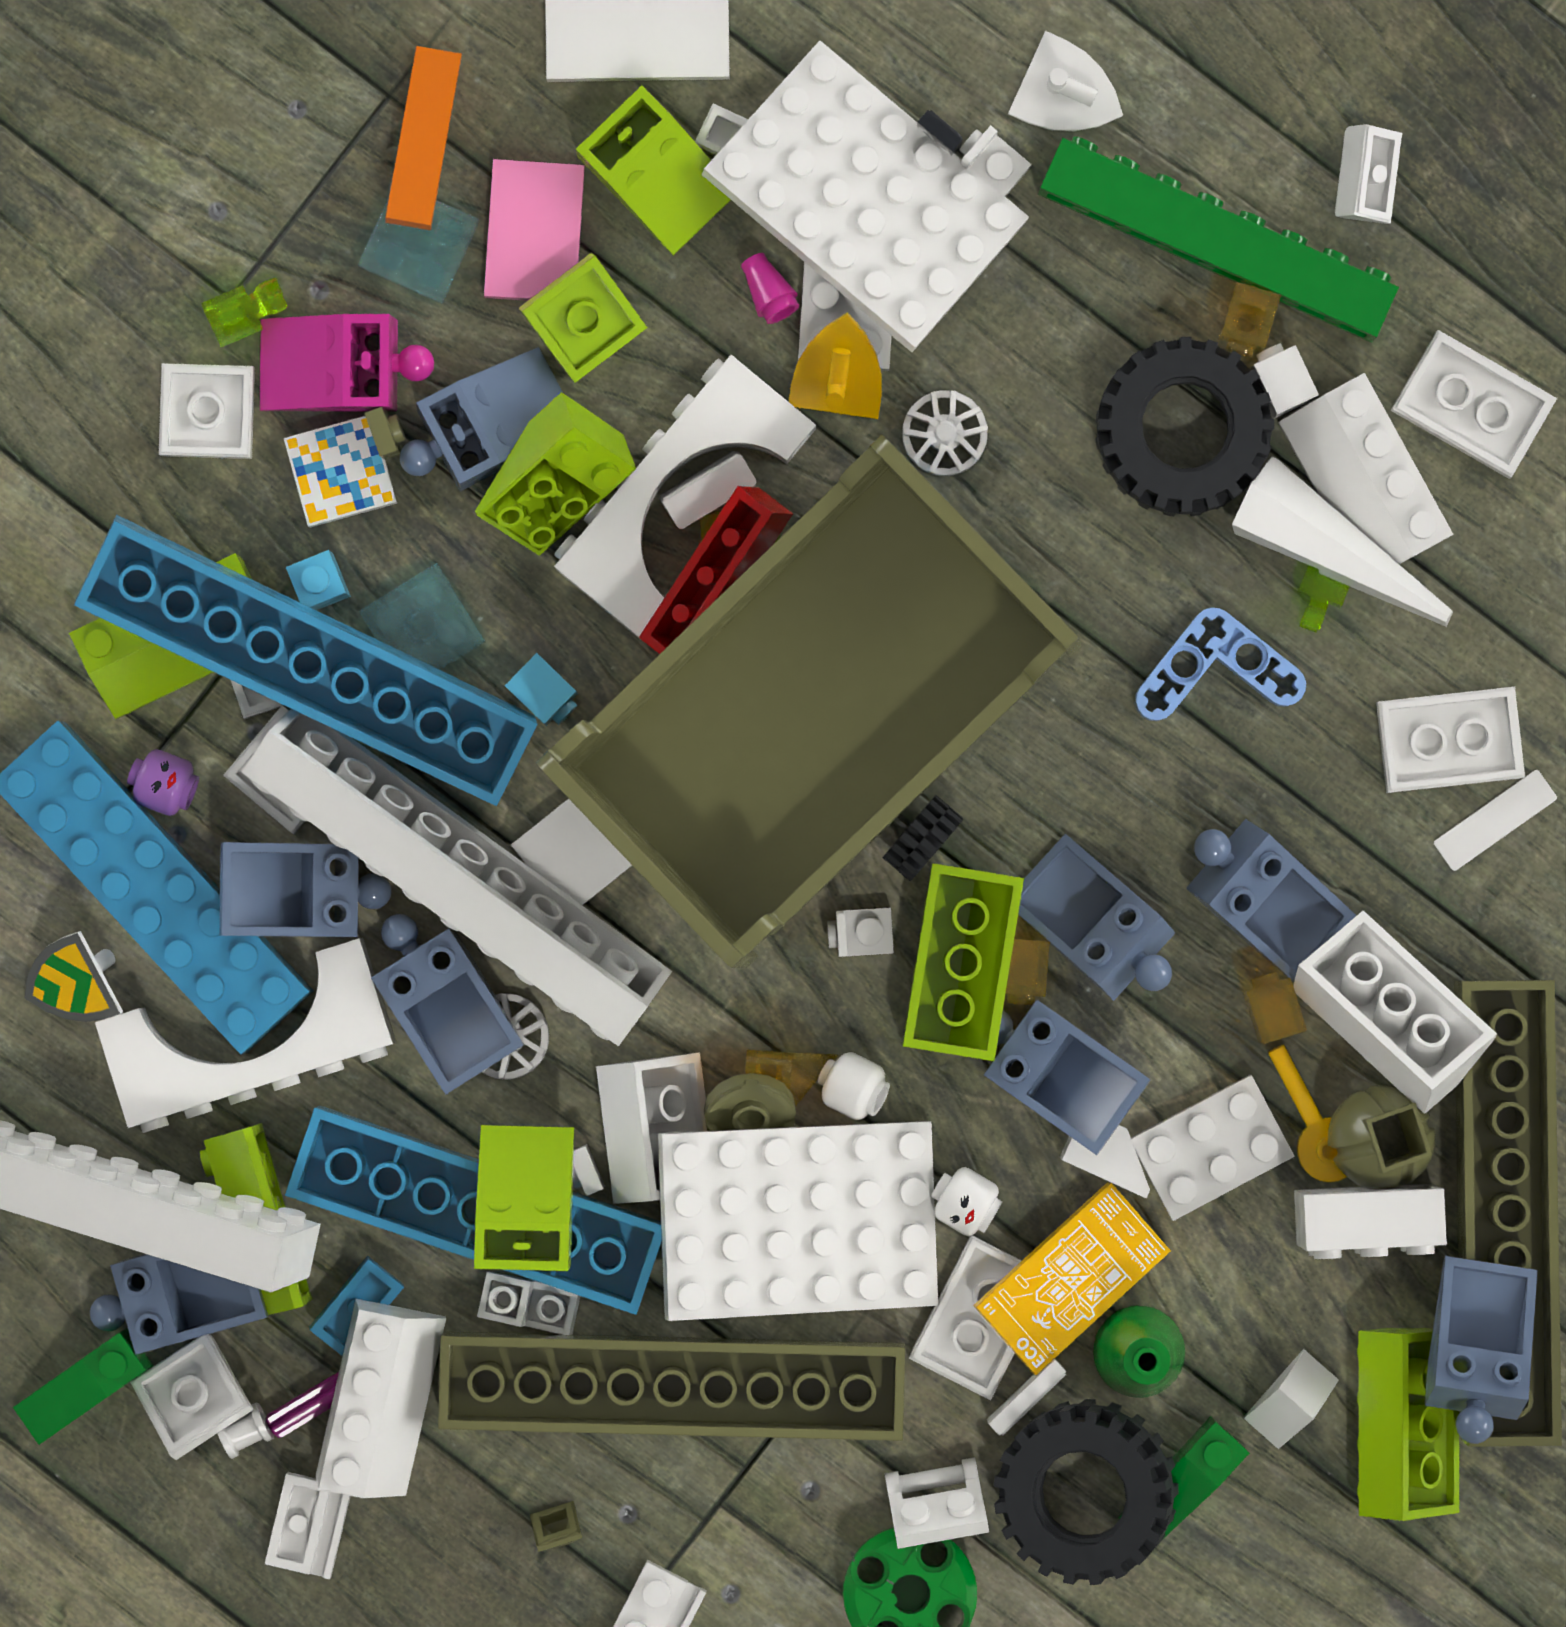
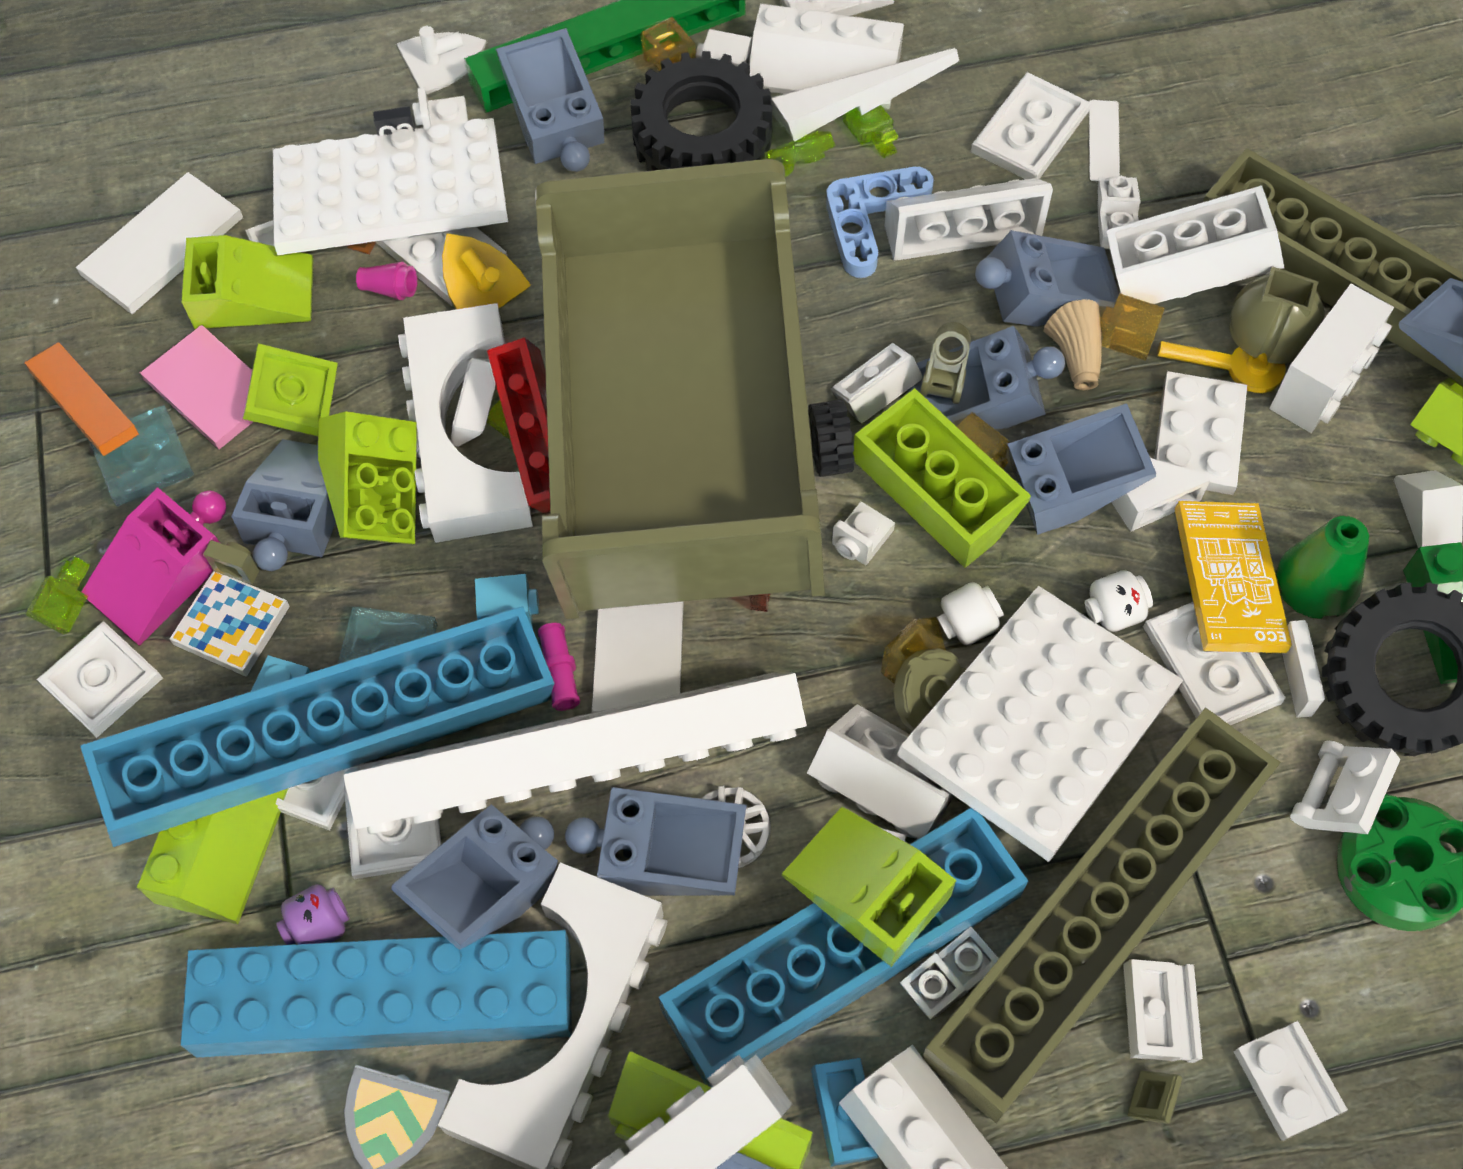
camera: 50 degrees left, 25 degrees down
none -> sand blue slope [496,28,604,172]
none -> dark pink pin [538,623,580,711]
none -> clear neon green plate [766,131,835,177]
none -> white slope [831,343,922,423]
none -> white slope [884,178,1053,261]
none -> olive piece [920,322,971,404]
none -> tan piece [1043,300,1102,390]
none -> white slope [1098,176,1140,249]
none -> white plate [1123,959,1203,1063]

